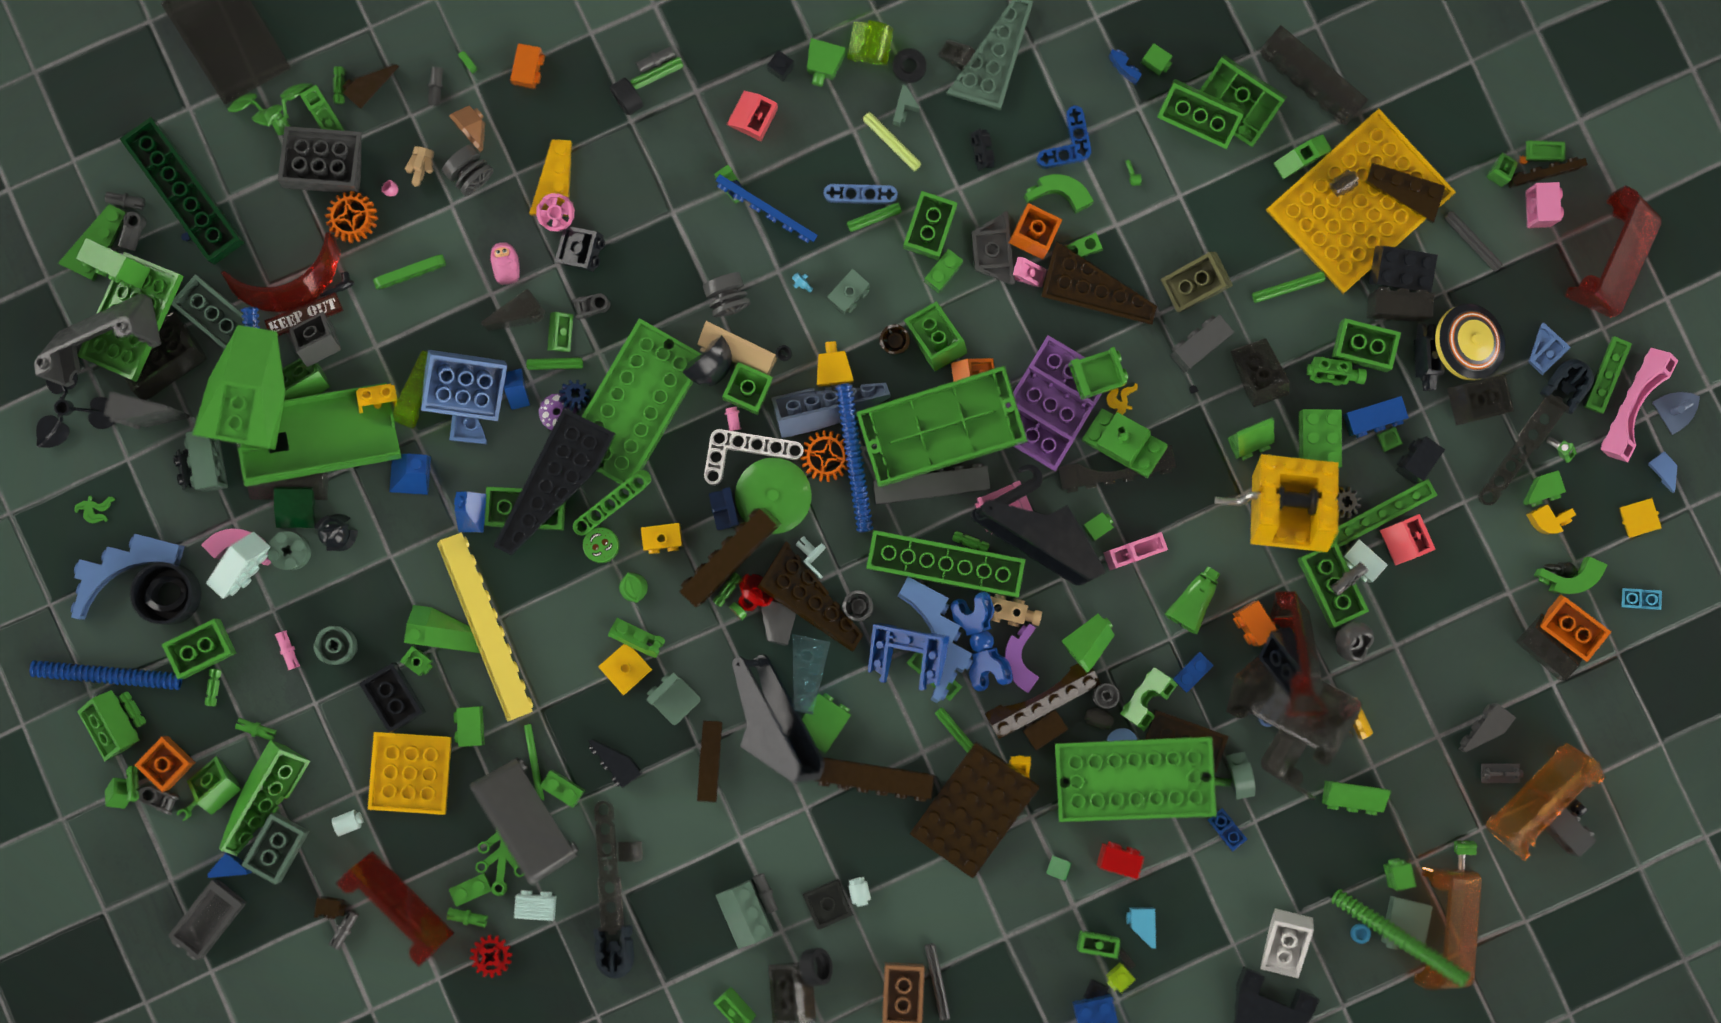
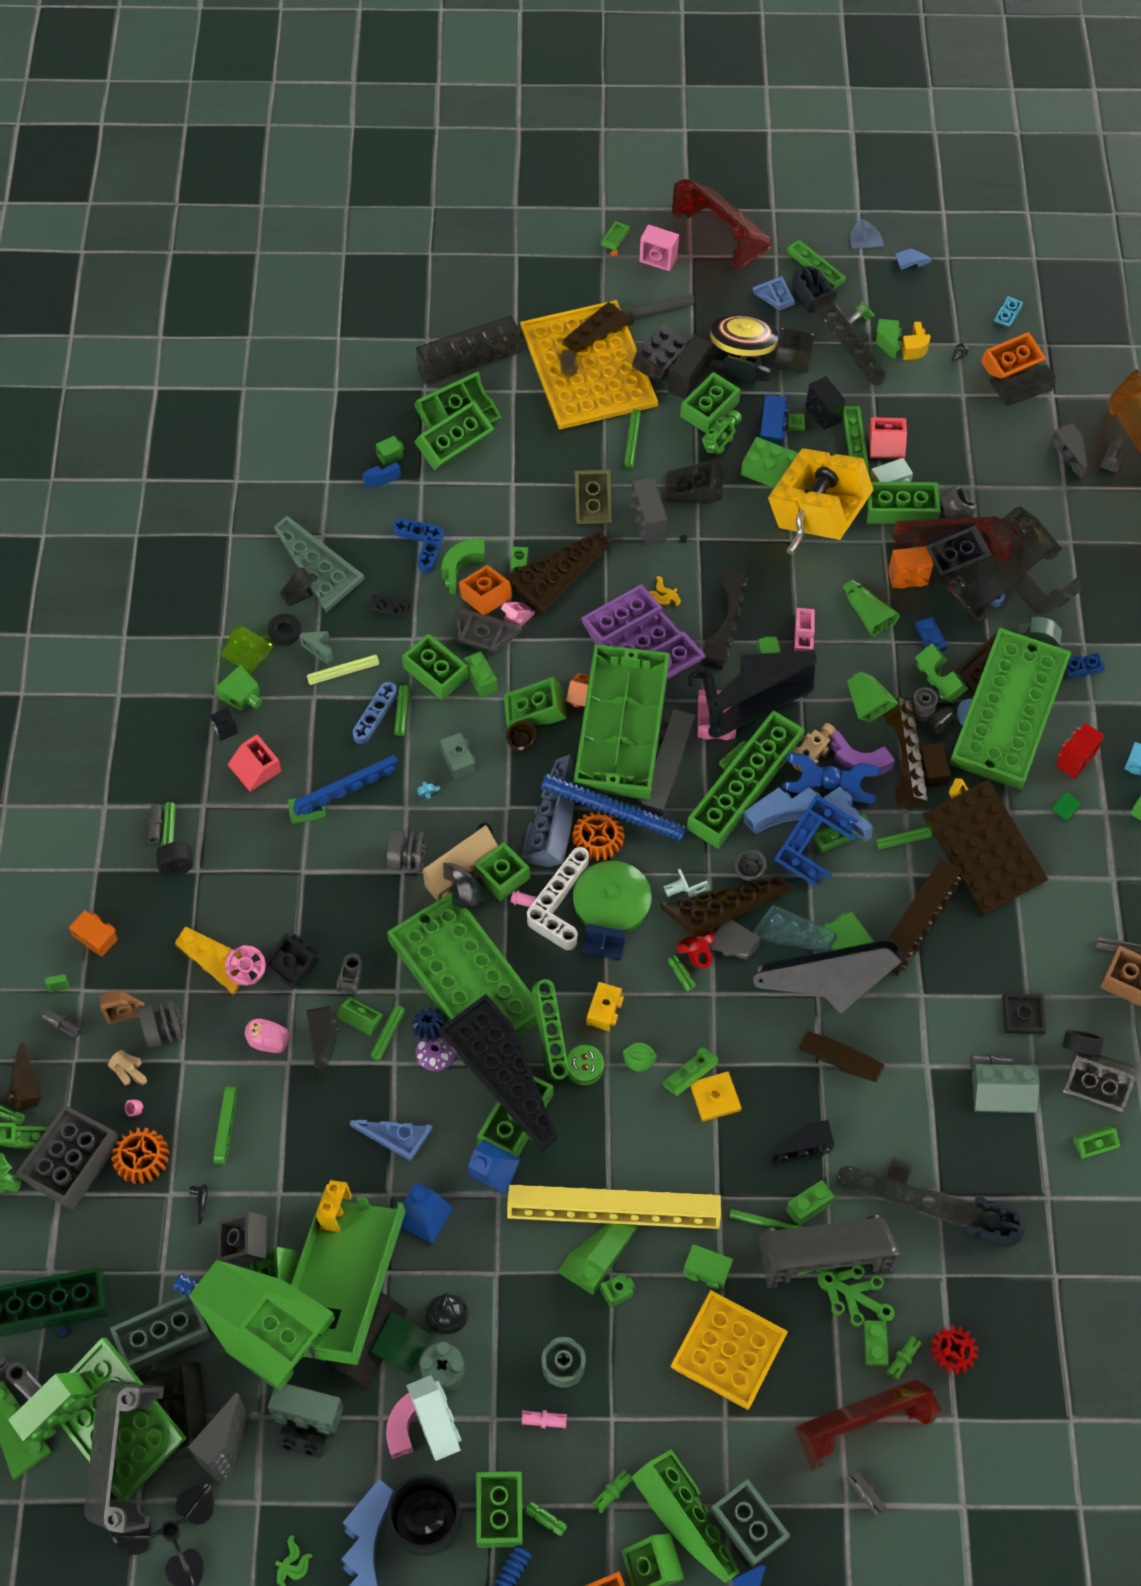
camera: 65 degrees left, 25 degrees down
clear red windscreen [221,232,340,312] -> none
tile [264,292,344,337] -> none
dark brown brick [314,896,346,919] -> none
light aqua brick [332,810,364,836] -> none
black brick [359,663,426,733] -> none
clear neon green beam [393,350,428,429] -> none
medium blue slope [421,350,507,421] -> none
blue slope [504,369,531,410] -> none
light aqua brick [514,890,557,921] -> none
sand green bracket [646,672,701,725] -> none
dark brown brick [679,508,781,608] -> none
bright green tile [729,602,747,620] -> none
yellow torso [817,341,853,387] -> none
light aqua brick [848,877,871,907] -> none
bright green panel [1068,347,1128,400] -> none
bright green brick [1082,408,1168,478] -> none
bright green hand [1126,160,1142,186] -> none
bright green slope [1227,418,1275,460] -> none
bright green slope [1273,134,1332,179] -> none
bright green slope [1322,780,1391,815] -> none
dark grey pin [1330,562,1368,596] -> none
bright green slope [1486,152,1518,187] -> none
dark brown plate [1508,157,1588,188] -> none
bright green arch [1534,557,1607,594] -> none
bright pink arch [1601,348,1678,462] -> none
yellow piece [1619,498,1662,538] -> none

